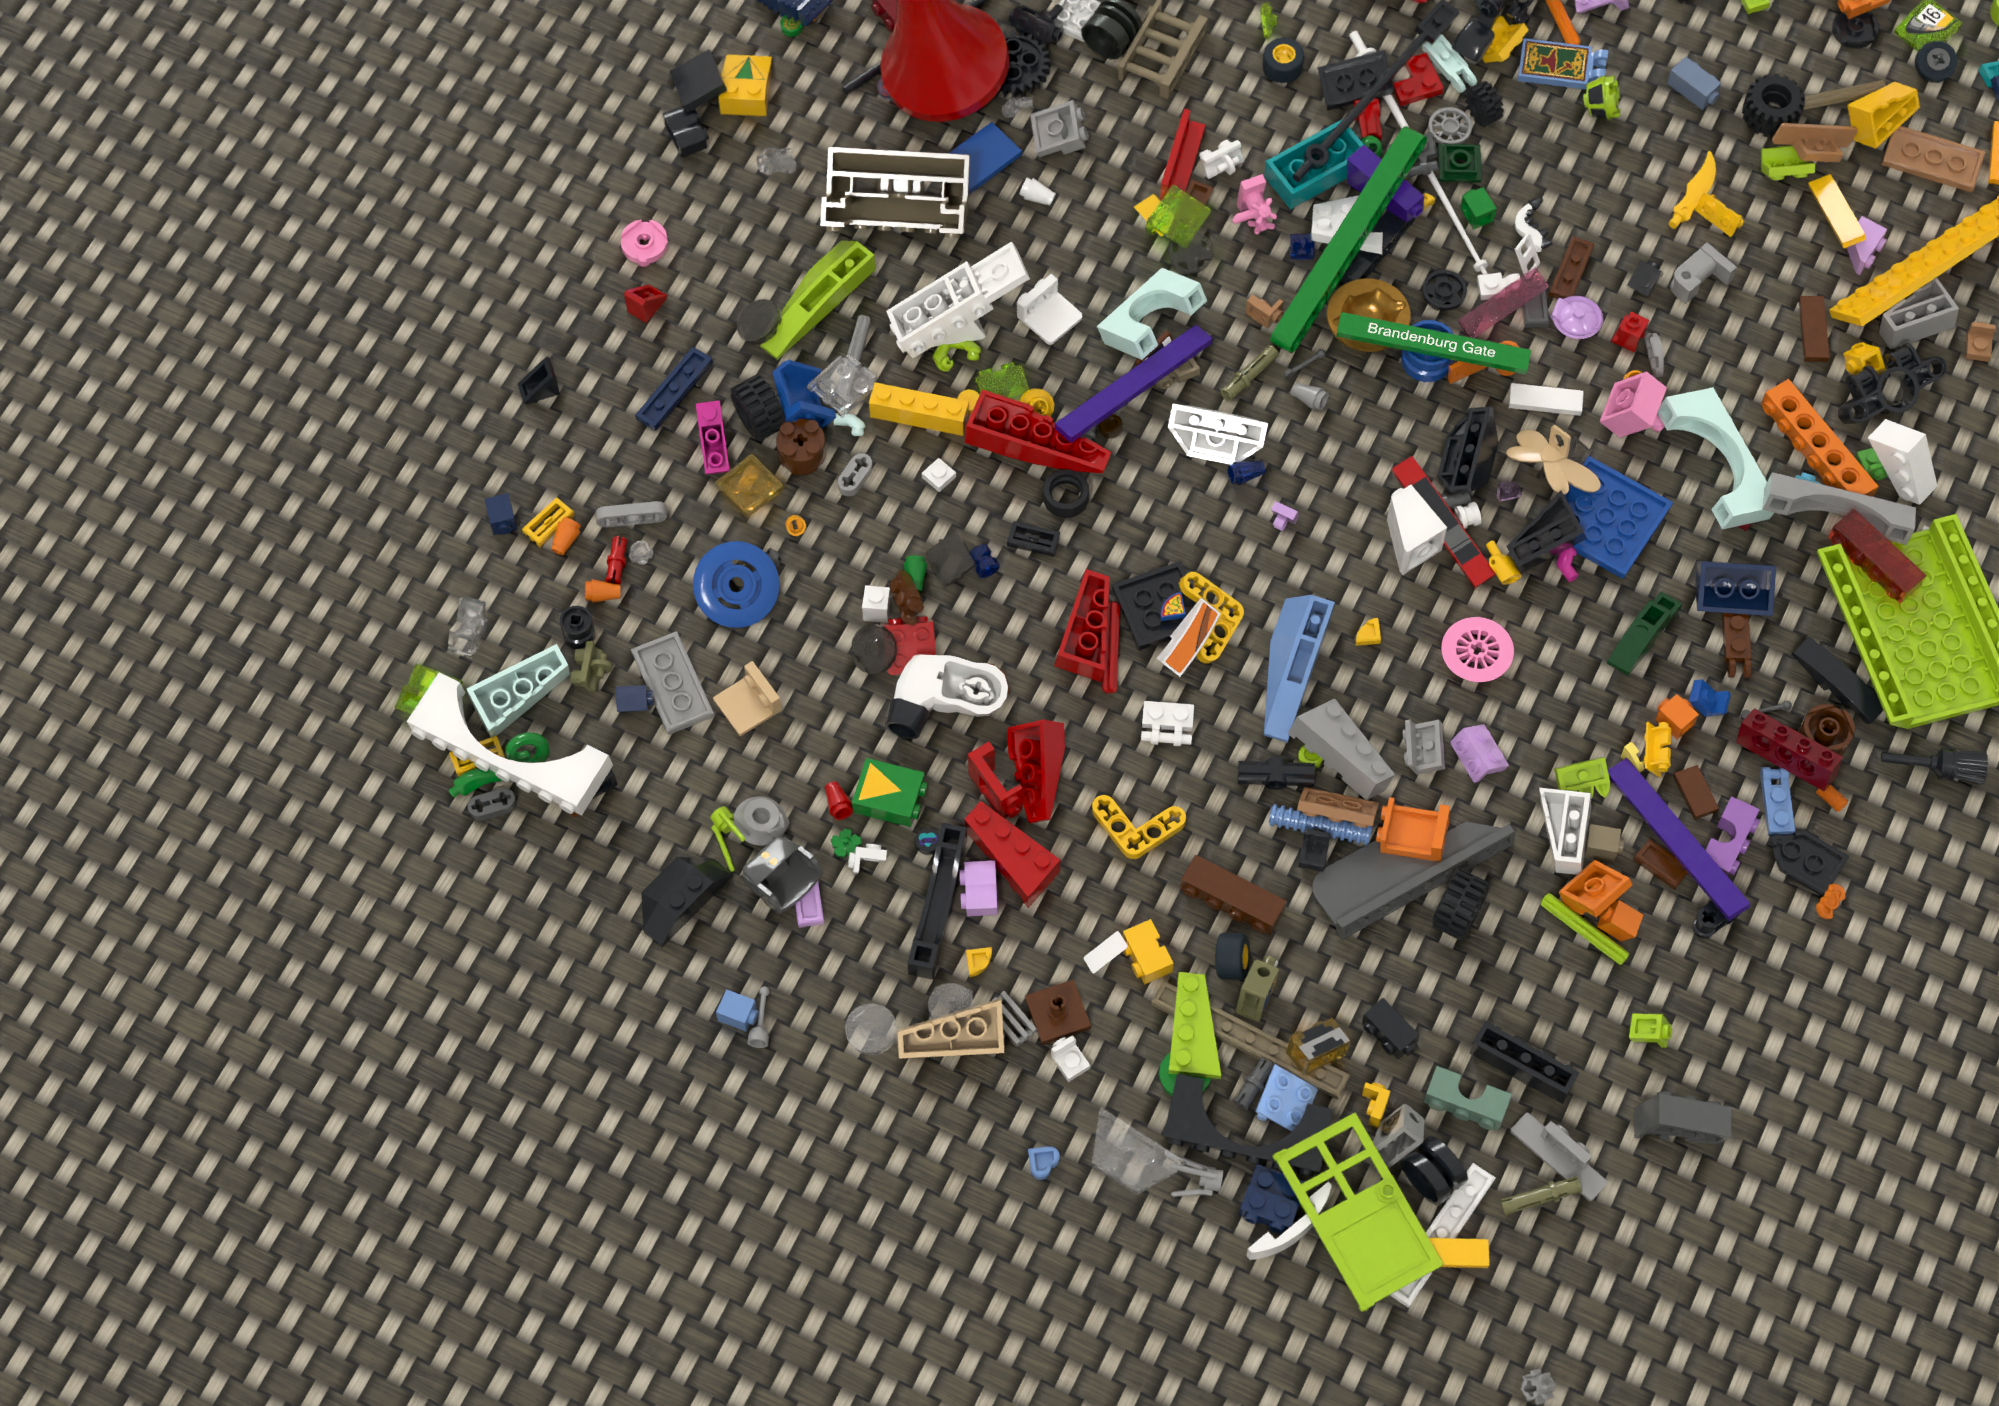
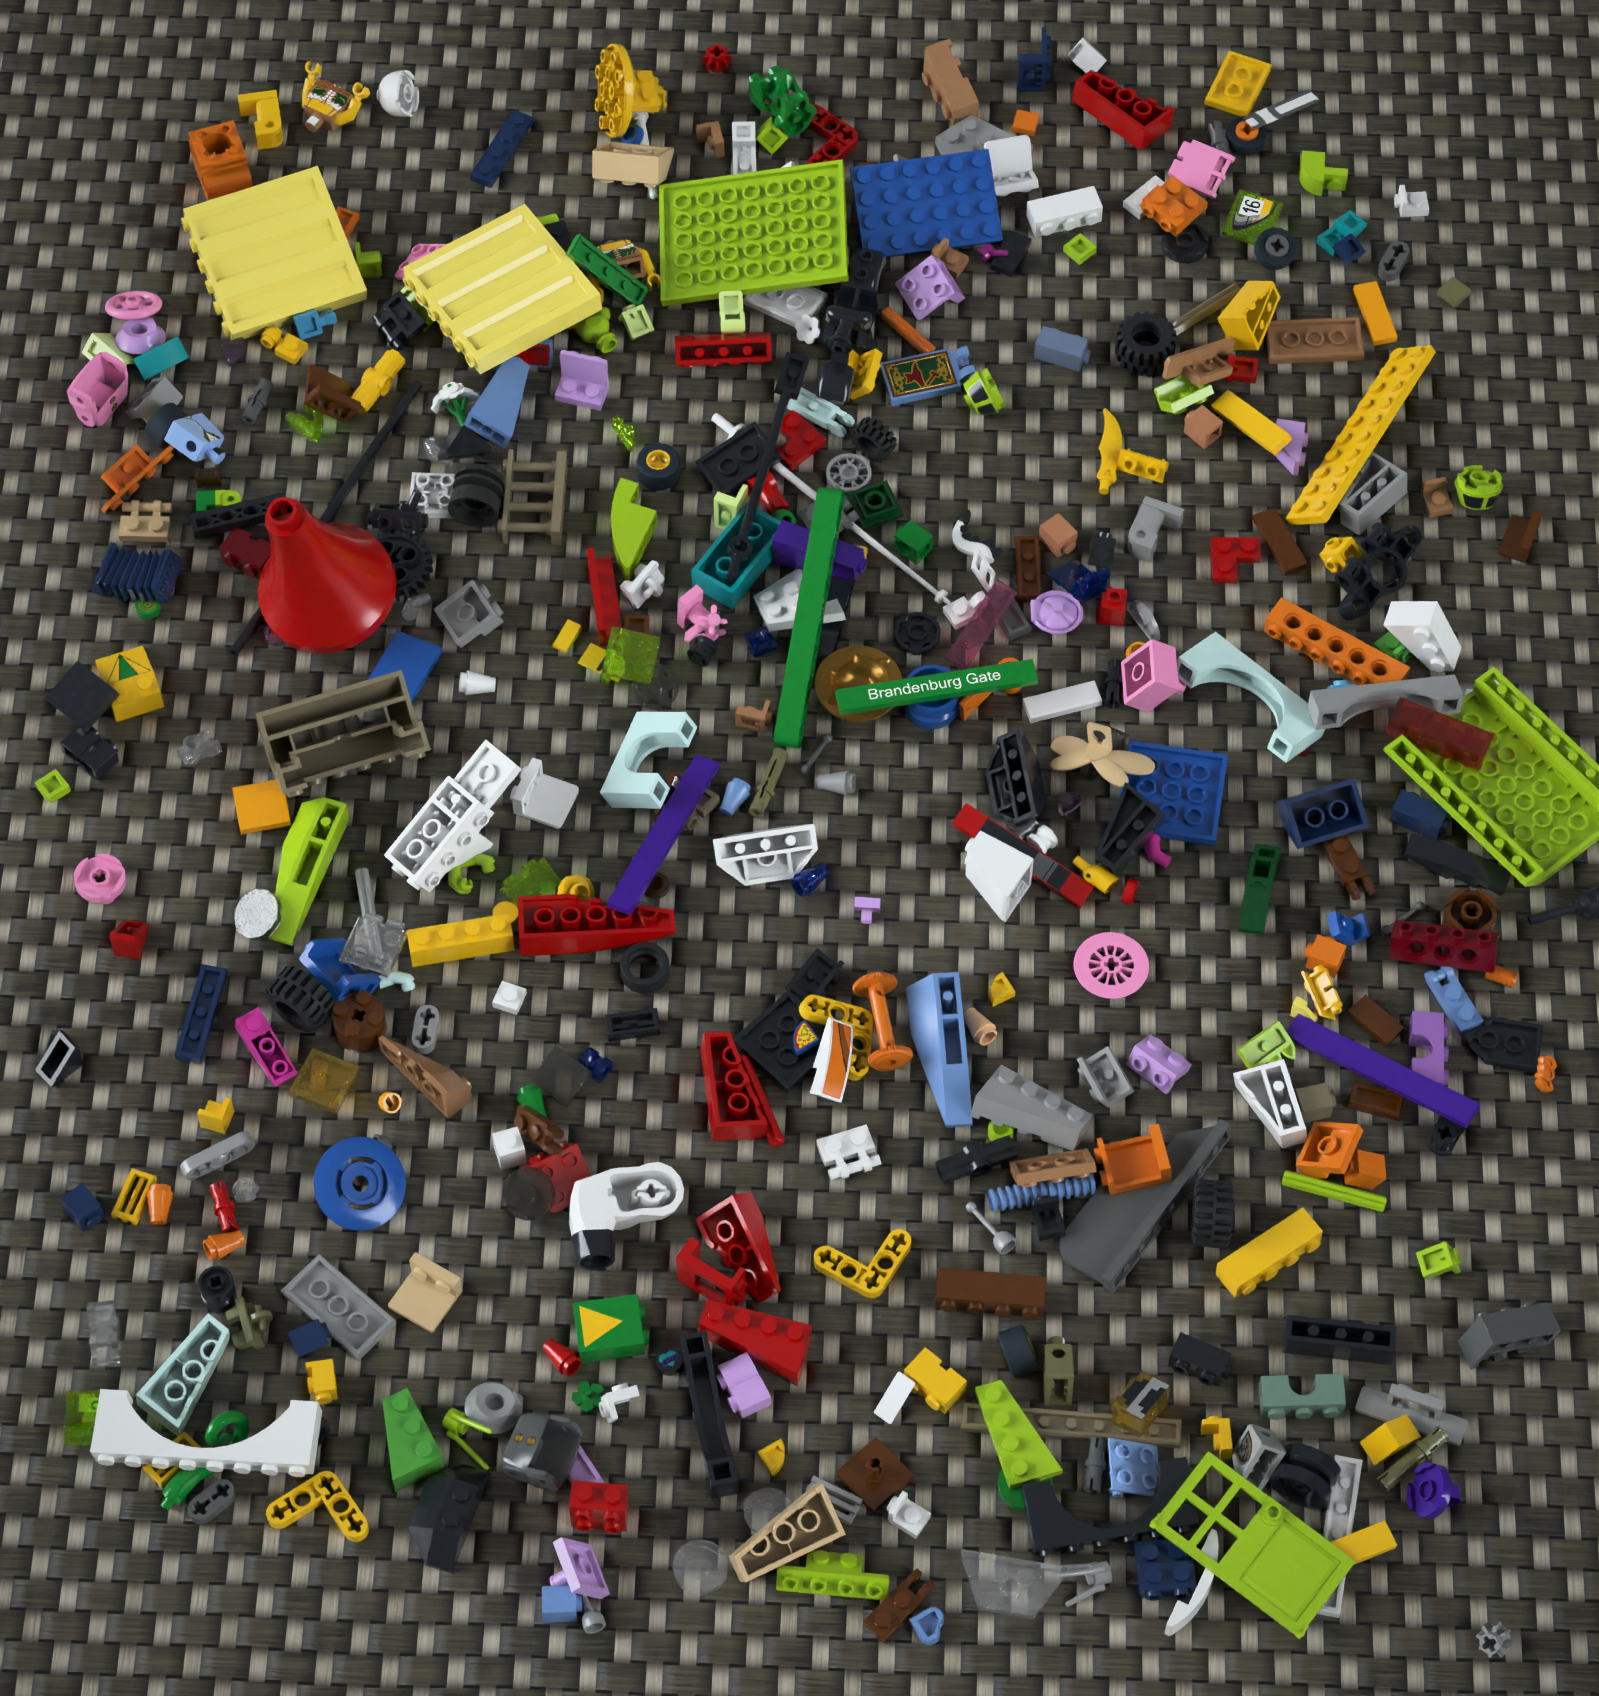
camera: 25 degrees left, 5 degrees down
none -> lime plate [35,769,71,804]
none -> yellow panel [197,1097,235,1134]
none -> light orange tile [232,780,291,835]
none -> yellow beam [266,1471,369,1542]
none -> yellow brick [305,1359,338,1405]
none -> medium nougat wedge [378,1035,472,1119]
none -> bright green wedge [382,1388,445,1493]
none -> lavender tile [550,1537,610,1599]
none -> yellow piece [553,619,582,653]
none -> red brick [569,1480,630,1534]
none -> lime slope [611,477,657,581]
none -> black wheel [687,635,718,667]
none -> yellowish green panel [714,484,748,530]
none -> medium blue cone [719,778,751,817]
none -> lime bracket [776,1550,889,1600]
none -> black bracket [785,948,844,1006]
none -> orange hose [852,972,913,1071]
none -> reddish brown hinge [863,1568,935,1643]
none -> light nougat cone [963,1008,997,1046]
none -> light grey hinge [966,1202,1017,1255]
none -> nougat brick [1039,513,1078,558]
none -> clear blue hinge [1047,560,1112,603]
none -> black pin [1104,659,1123,709]
none -> red tile [1121,878,1139,905]
none -> nougat brick [1184,405,1223,449]
none -> red plate [1210,537,1261,583]
none -> yellow brick [1215,1207,1323,1298]
none -> red tile [1226,353,1258,384]
none -> yellow slope [1360,1414,1421,1466]
none -> dark blue brick [1389,790,1450,840]
none -> dark purple tile [1407,1462,1461,1519]

